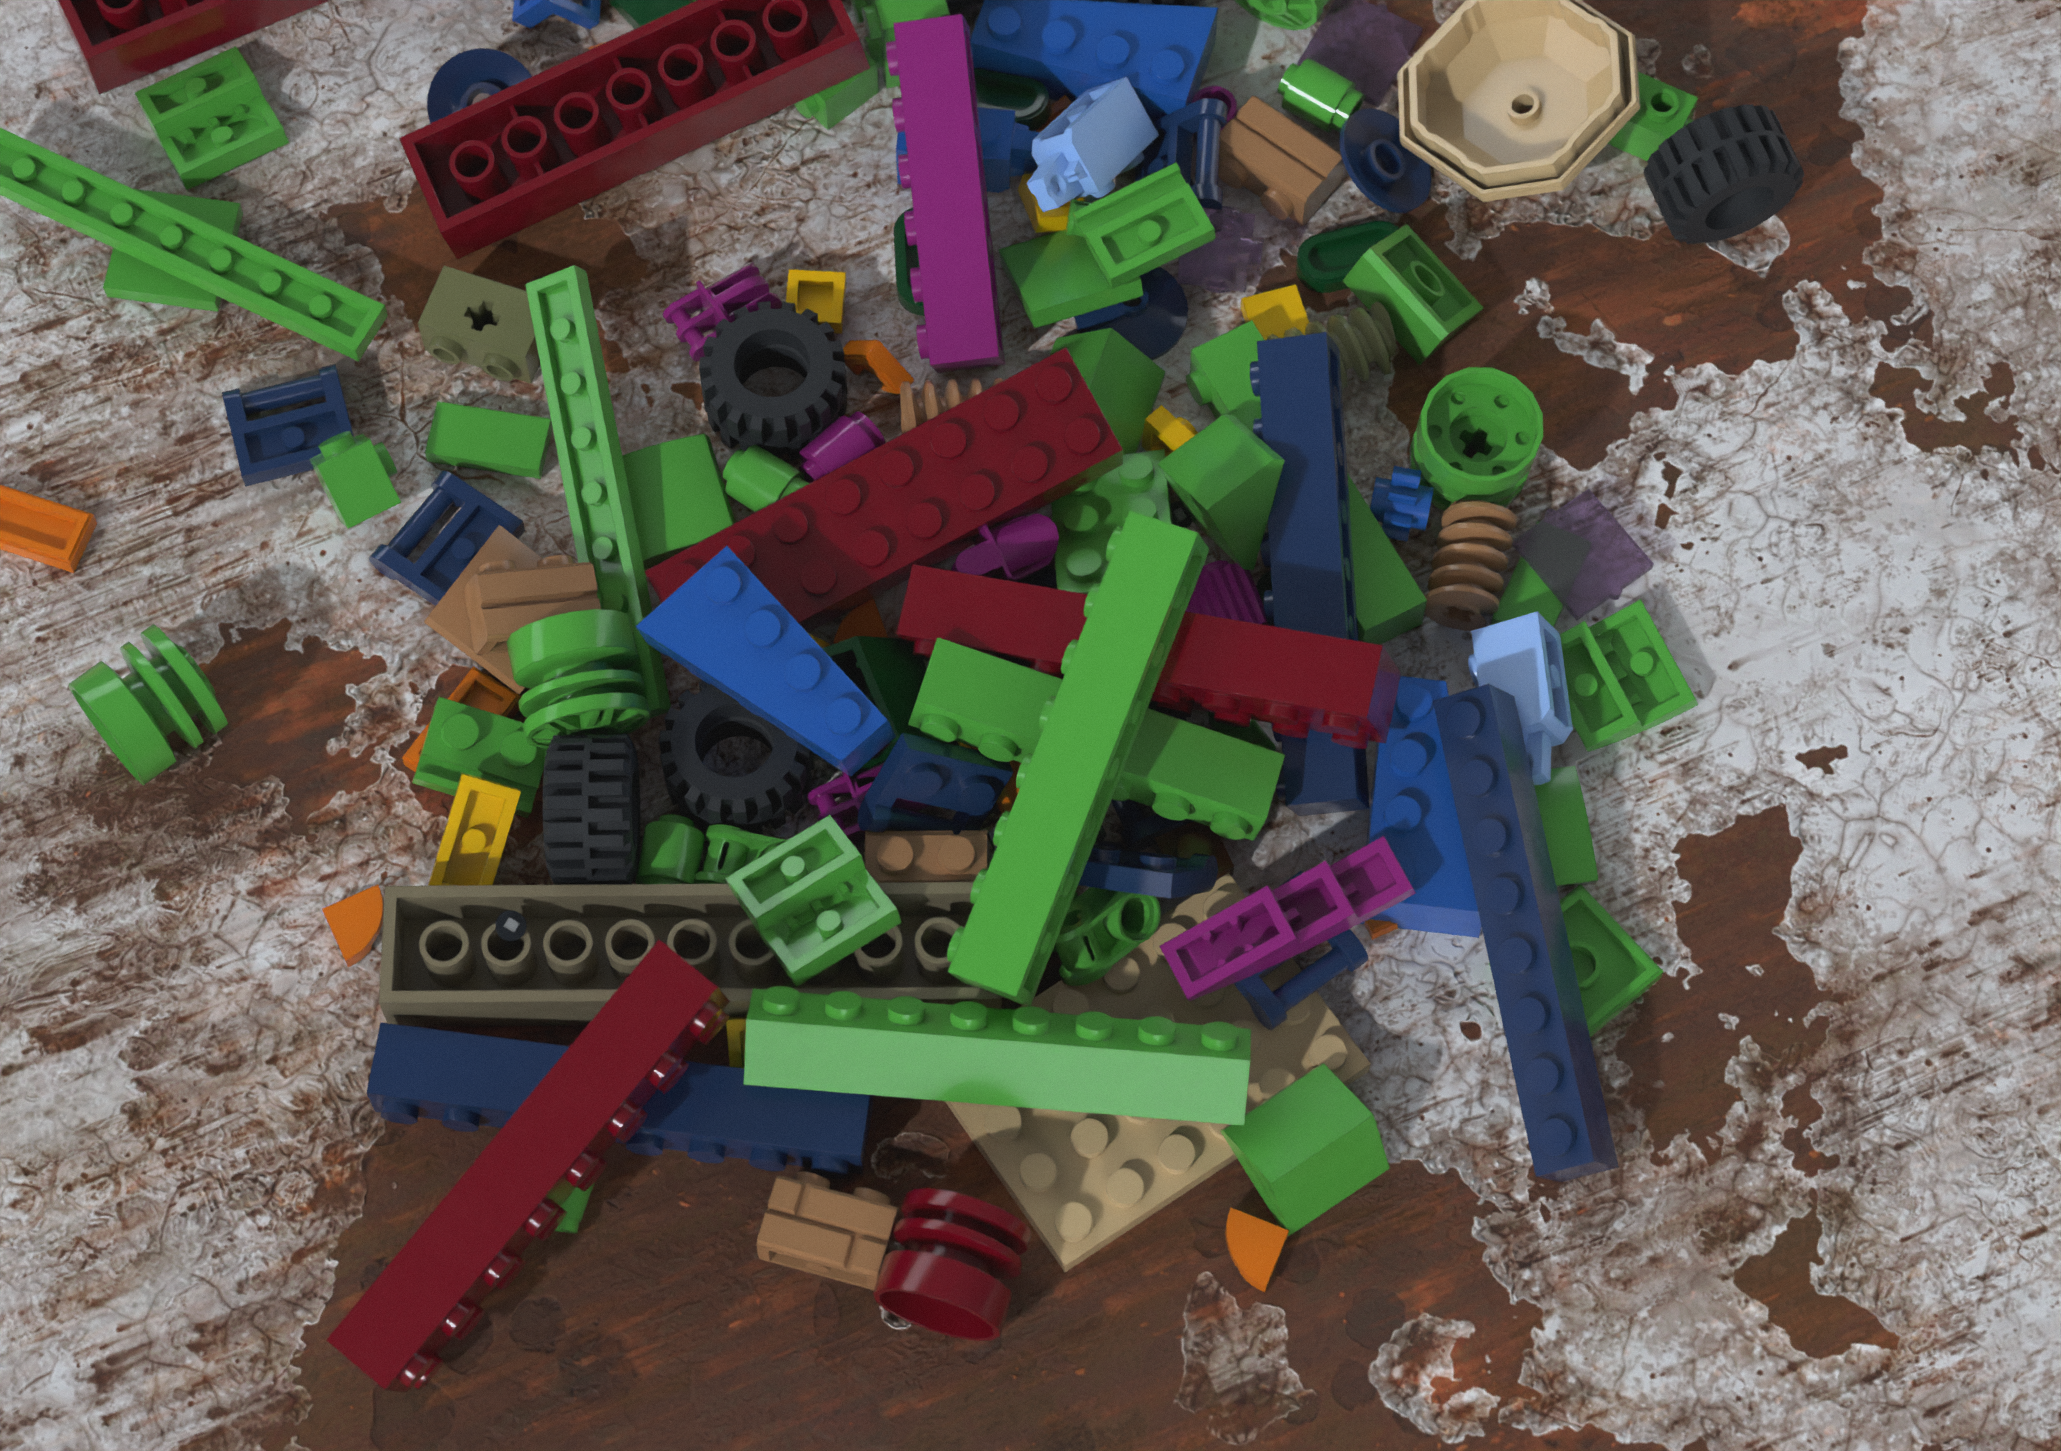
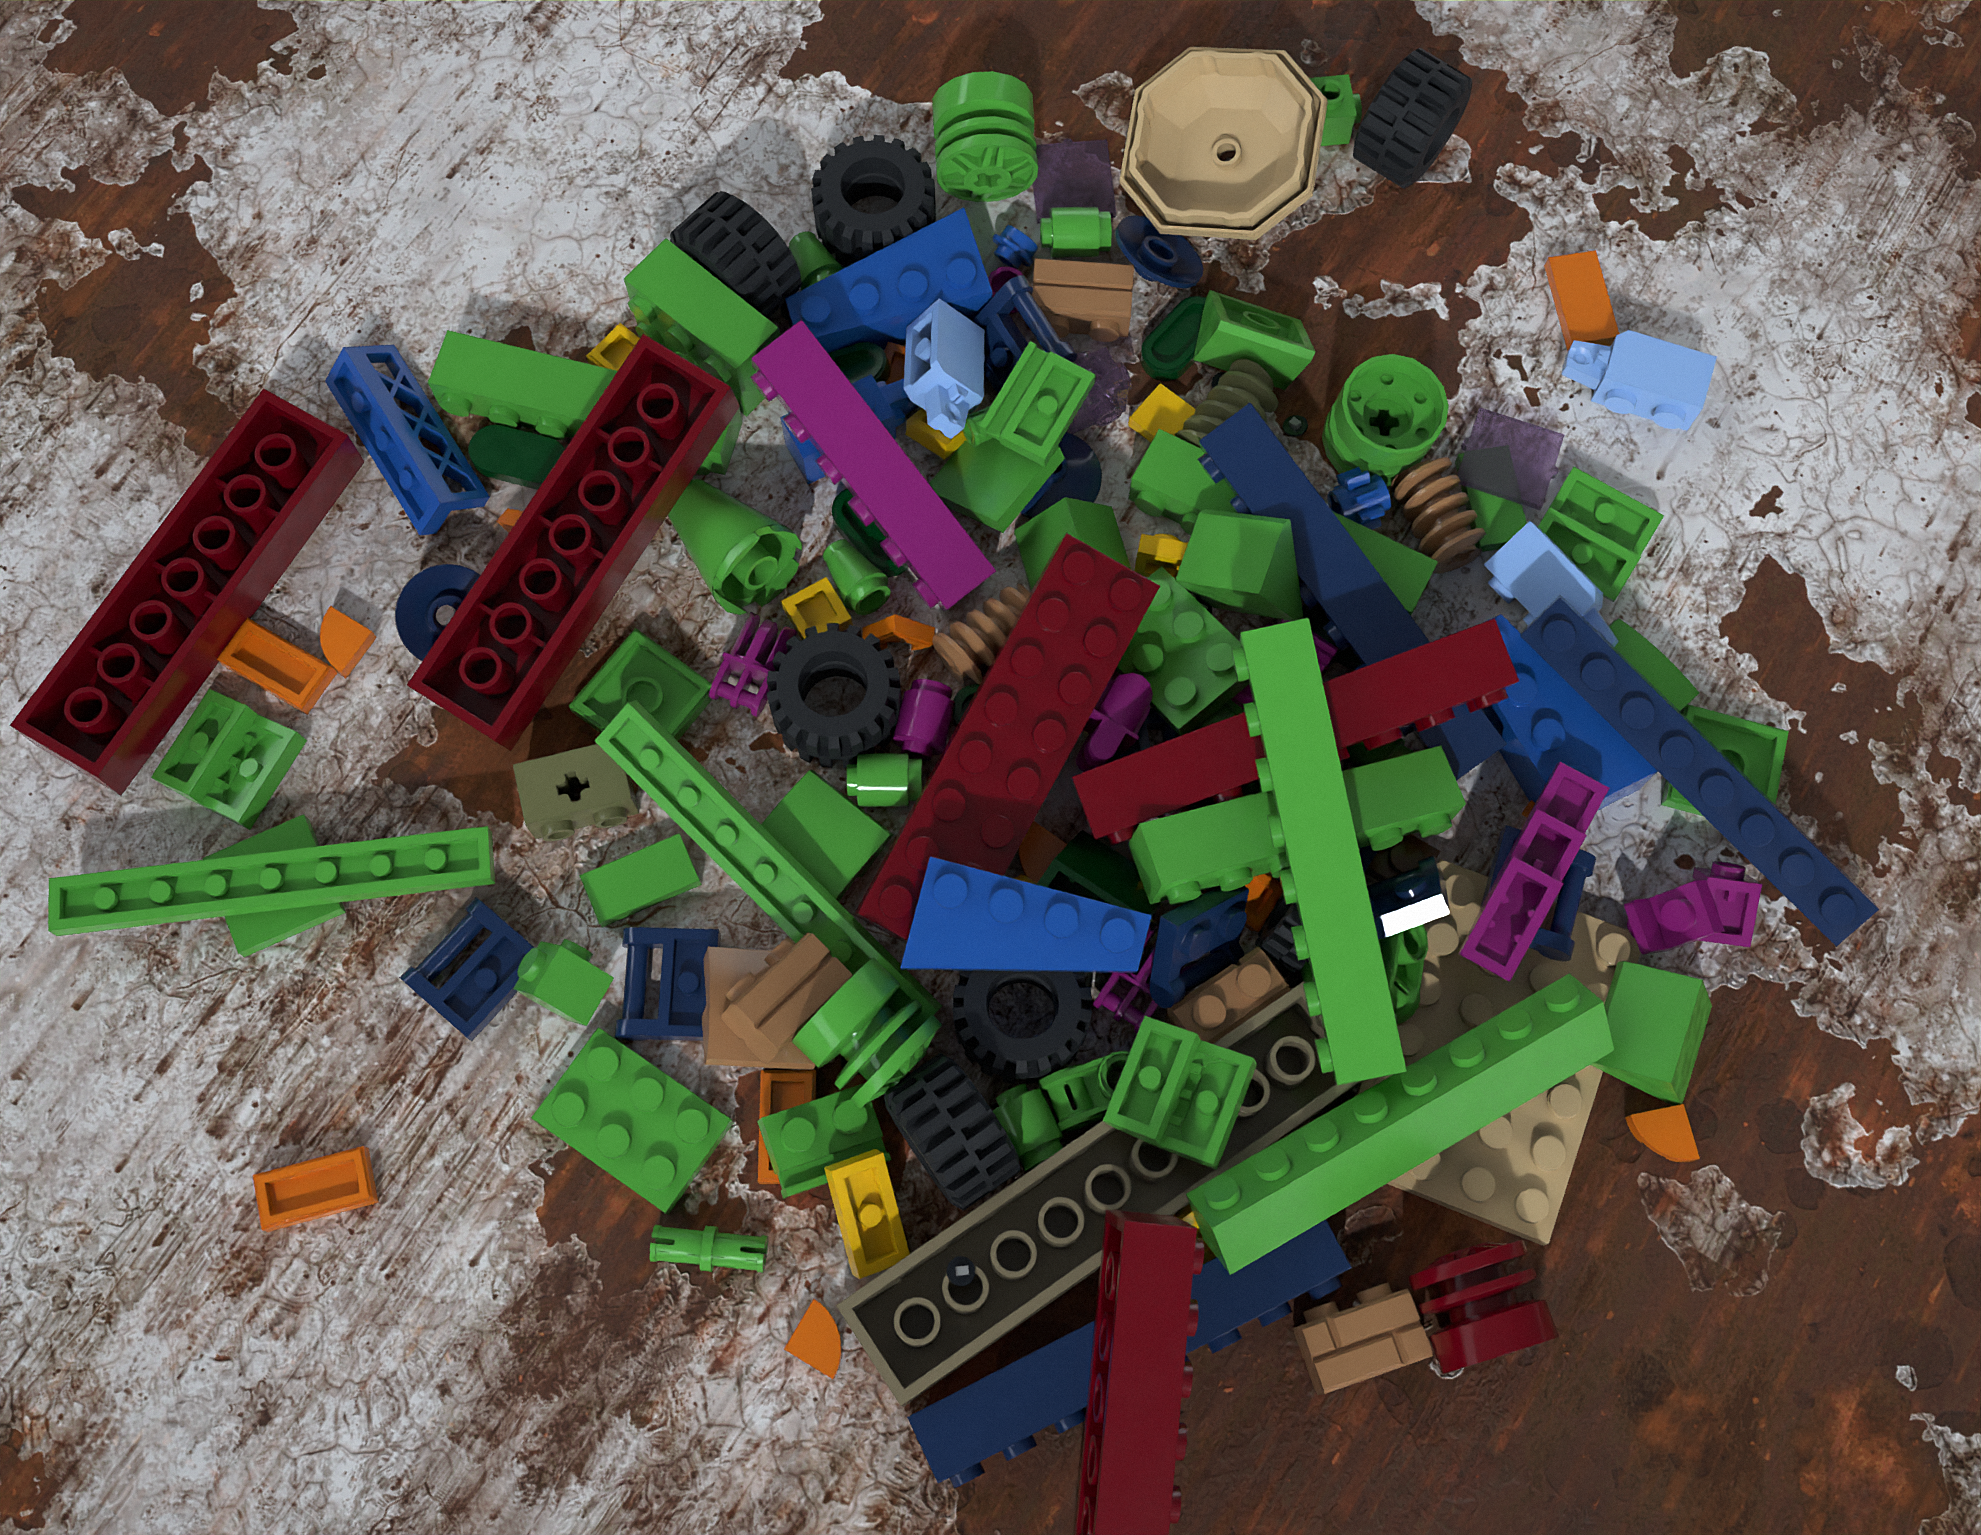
camera: 35 degrees left, 5 degrees up
bright green wheel [68,624,228,786] -> none
none -> orange tile [217,618,337,715]
none -> orange tile [320,606,377,679]
none -> bright green plate [531,1027,734,1215]
none -> bright green tile [569,628,712,741]
none -> bright green pin [650,1225,768,1273]
none -> bright green cone [668,479,802,615]
none -> bright green cone [823,539,891,615]
none -> blue plate [992,225,1038,270]
none -> black piece [1283,415,1308,437]
none -> orange tile [1544,250,1619,351]
none -> light blue hinge [1561,330,1717,431]
none -> magenta bracket [1624,879,1724,955]
none -> magenta bracket [1692,861,1762,947]

